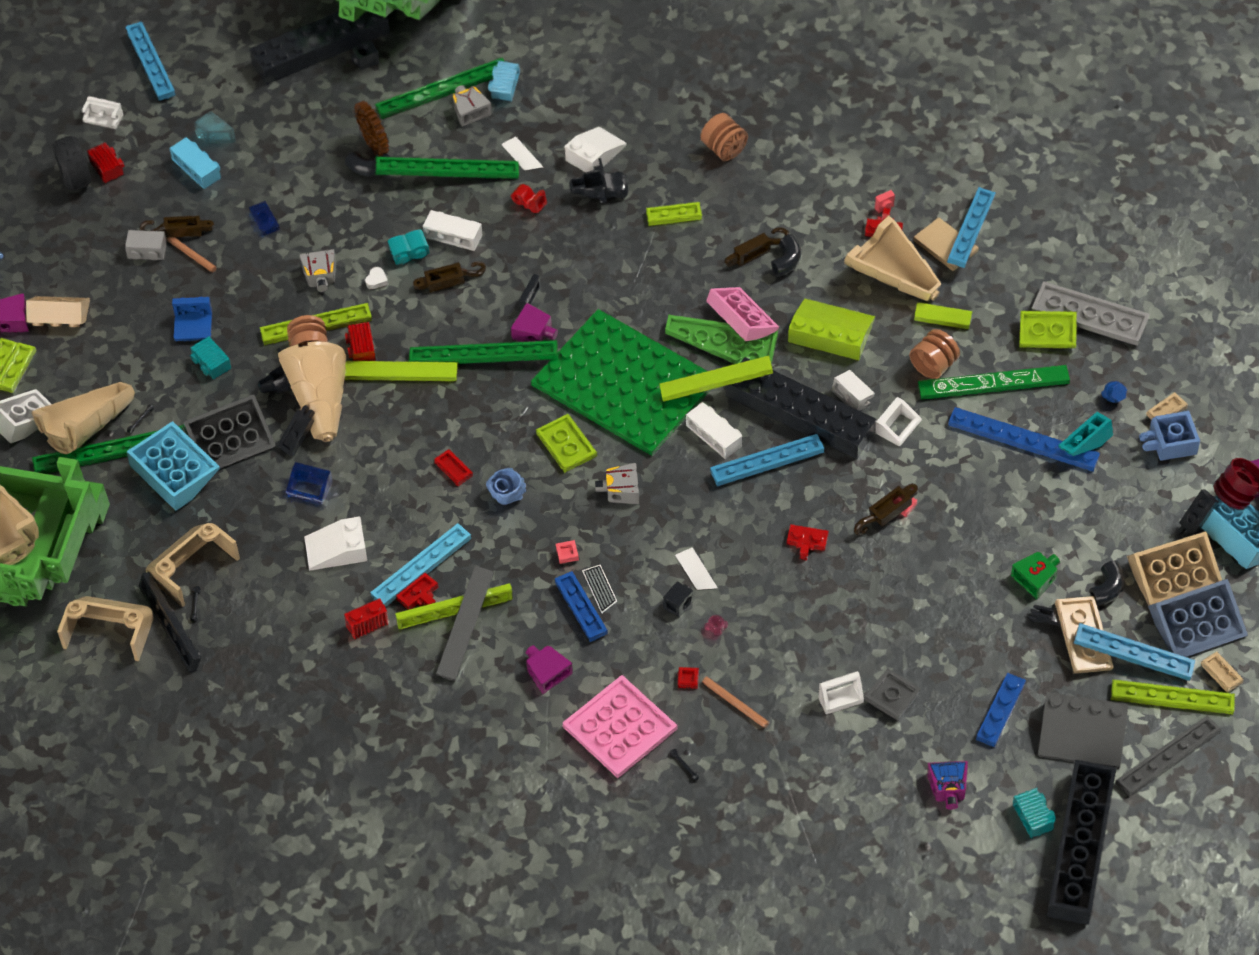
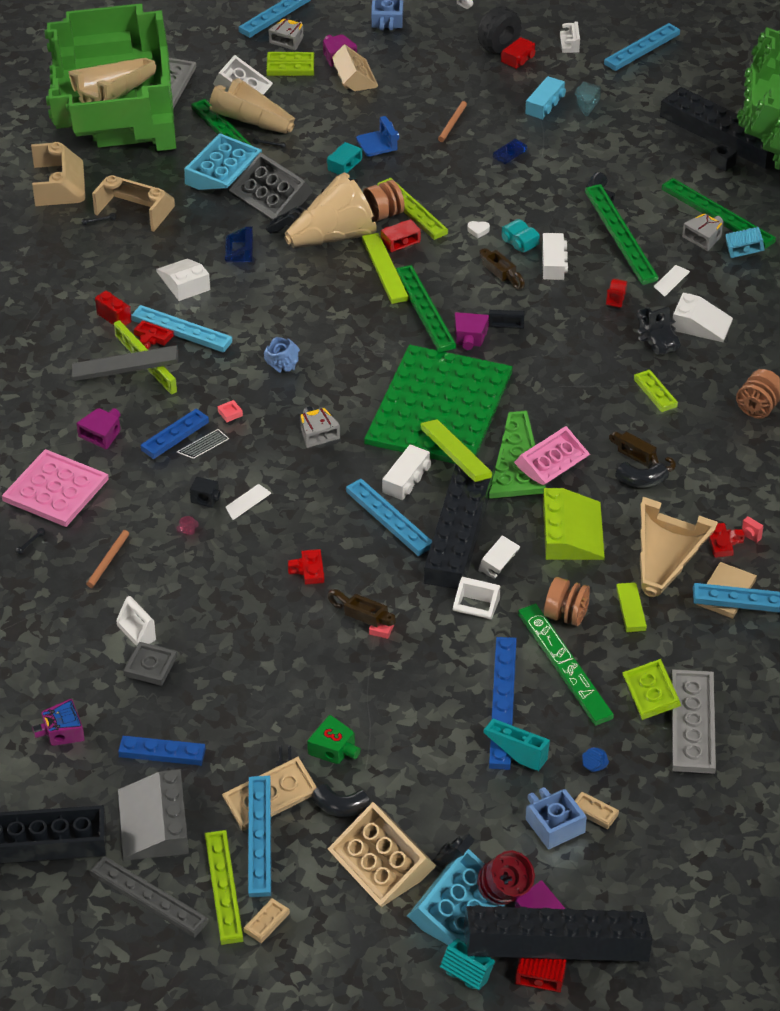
camera: 70 degrees right, 10 degrees down
light grey brick [125,230,167,260] -> none
black plate [138,572,201,672] -> none
dark brown piece [139,215,214,238] -> none
light grey torso [300,249,336,292] -> none
reddish brown gear [354,100,389,156] -> none
red tile [434,449,473,486] -> none
lime tile [536,414,597,473] -> none
red tile [678,667,699,689] -> none
teal brick [1012,788,1056,838] -> none
sand blue slope [1148,579,1248,657] -> none

